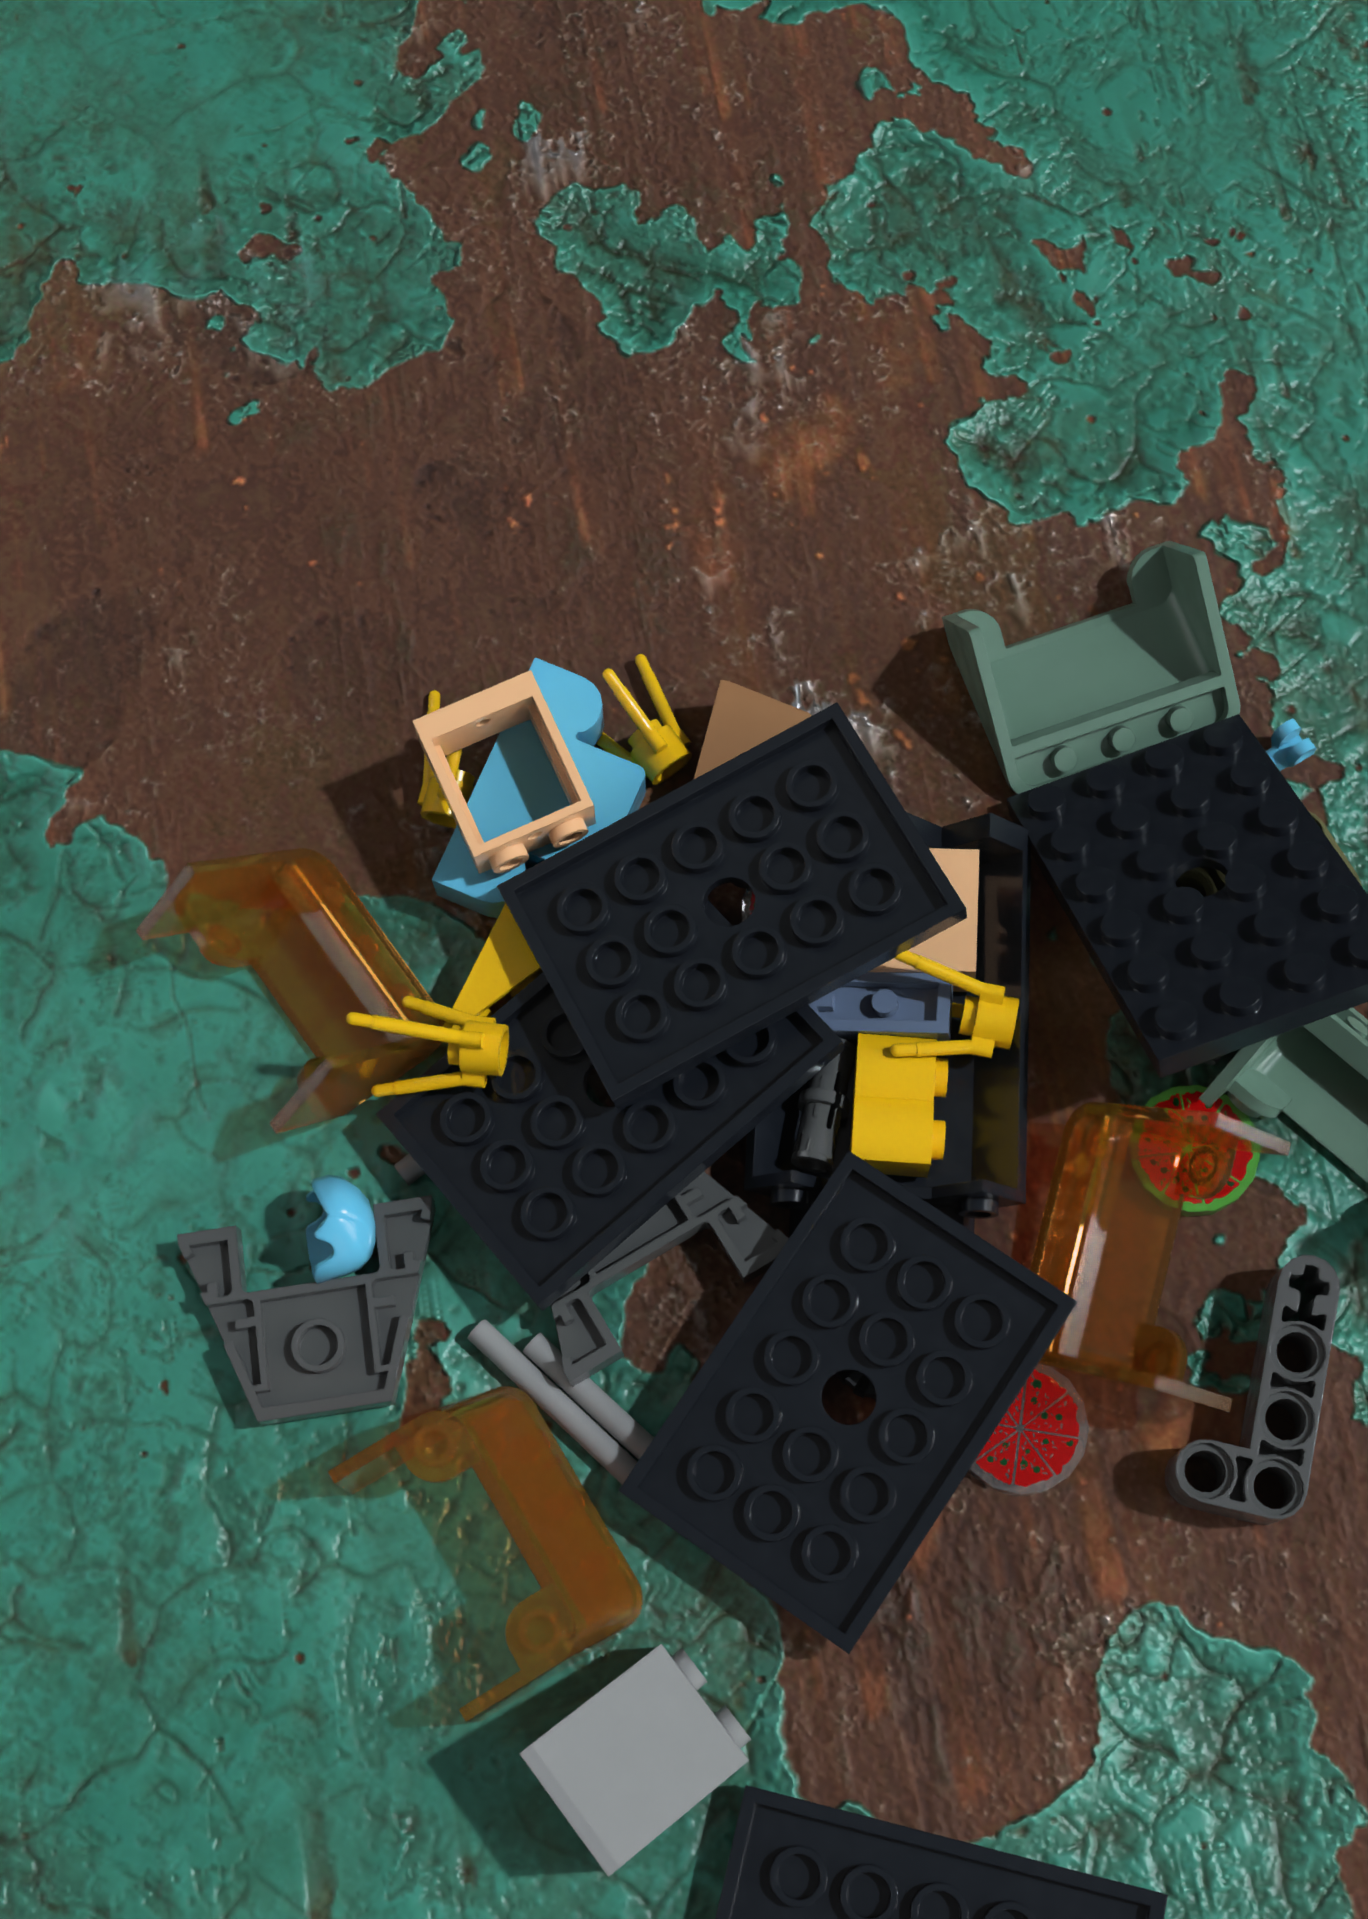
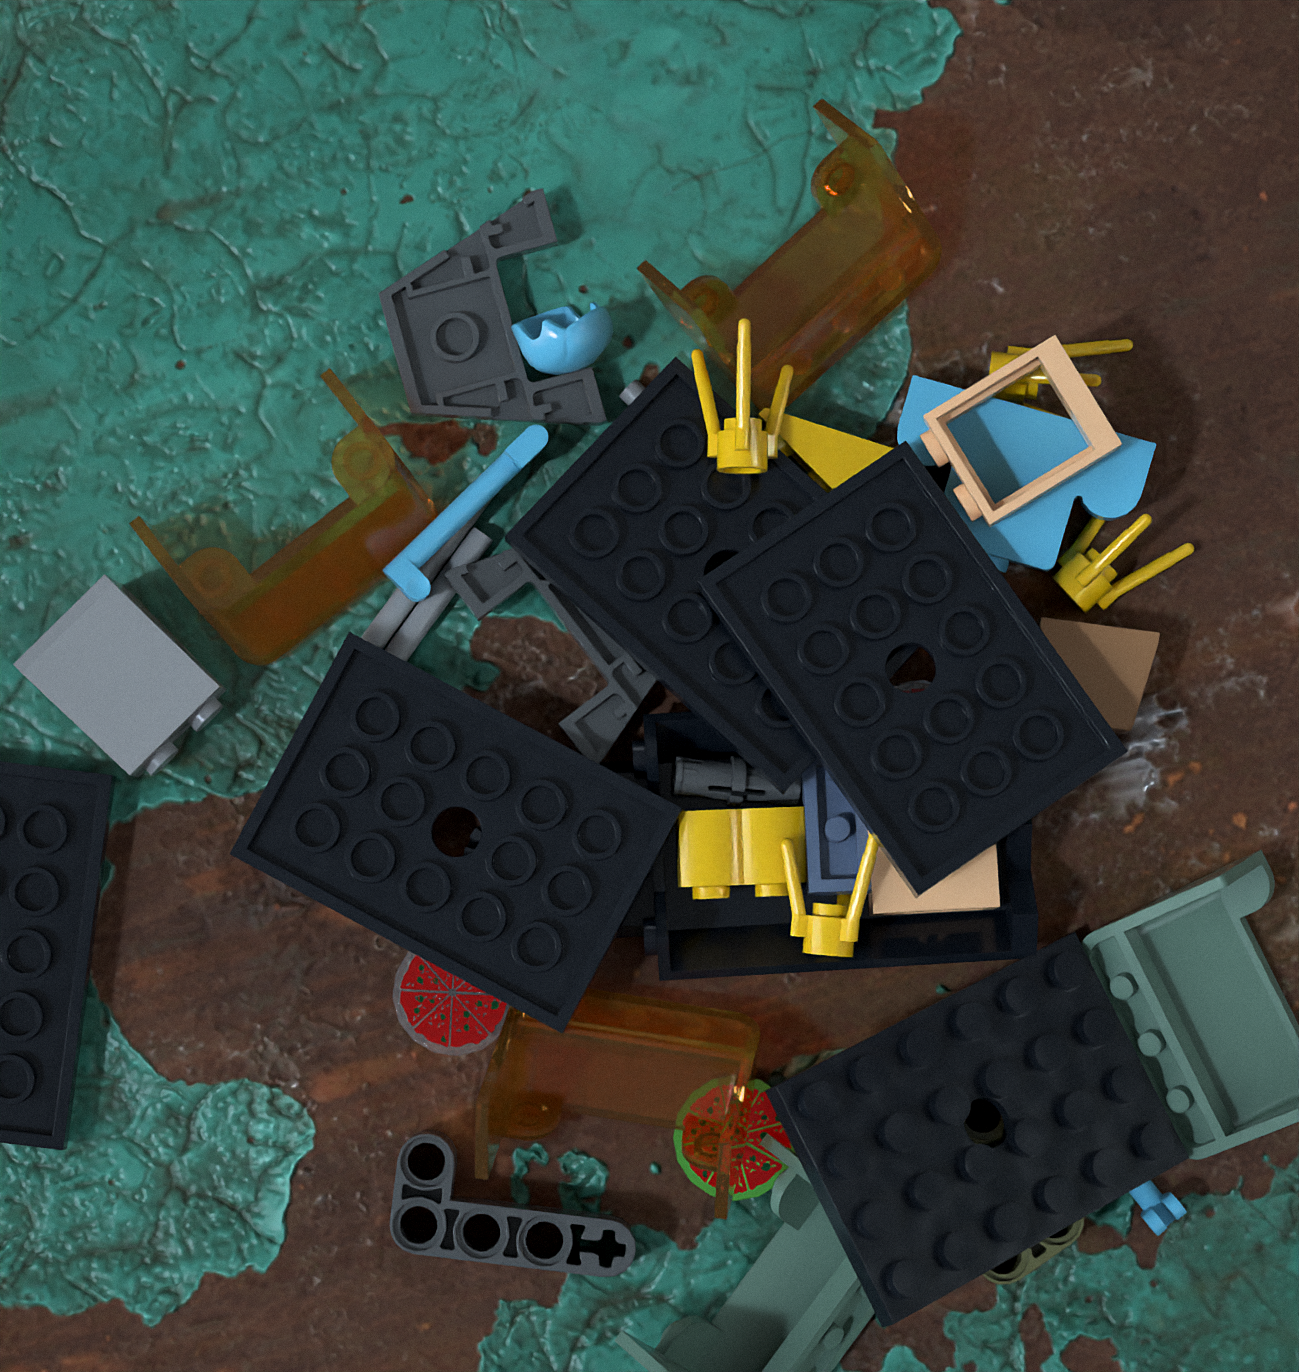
camera: 80 degrees right, 15 degrees up
none -> medium azure hinge [382,425,548,602]

